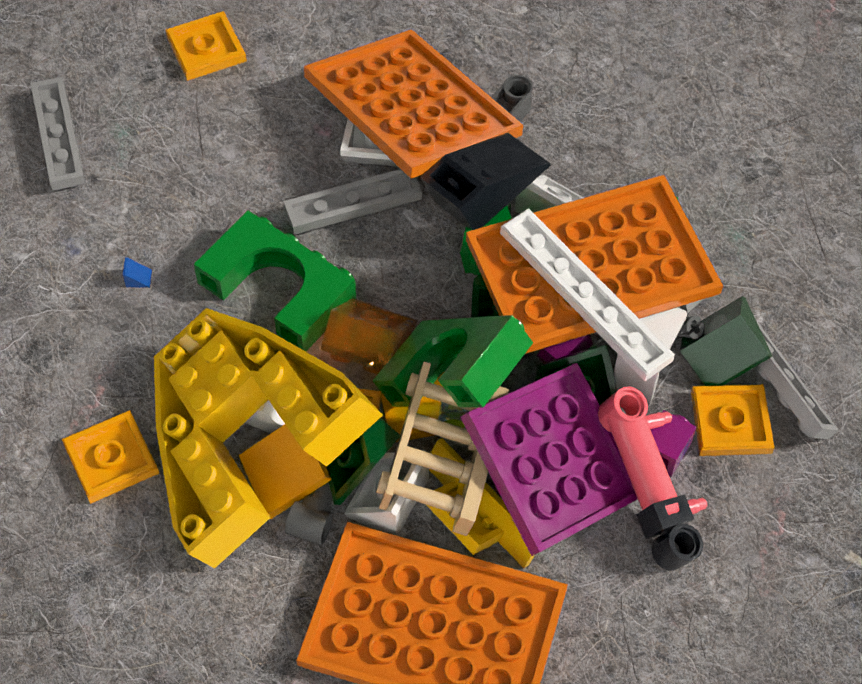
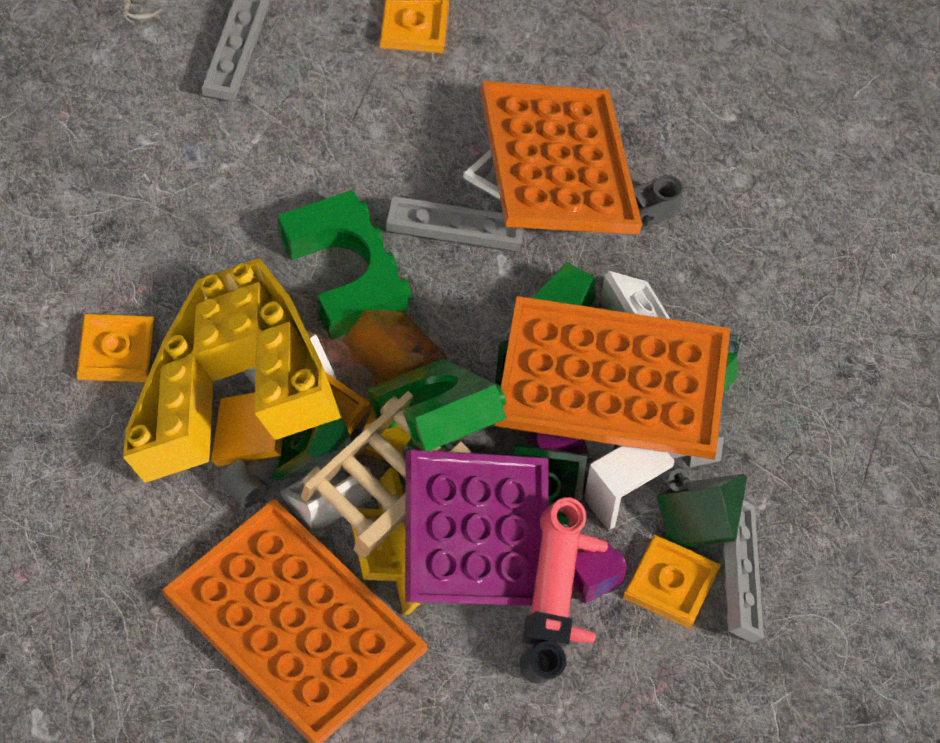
camera: 25 degrees right, 0 degrees up
blue piece [123,257,152,288] -> none
black slope [420,133,551,231] -> none
white tile [500,208,675,381] -> none

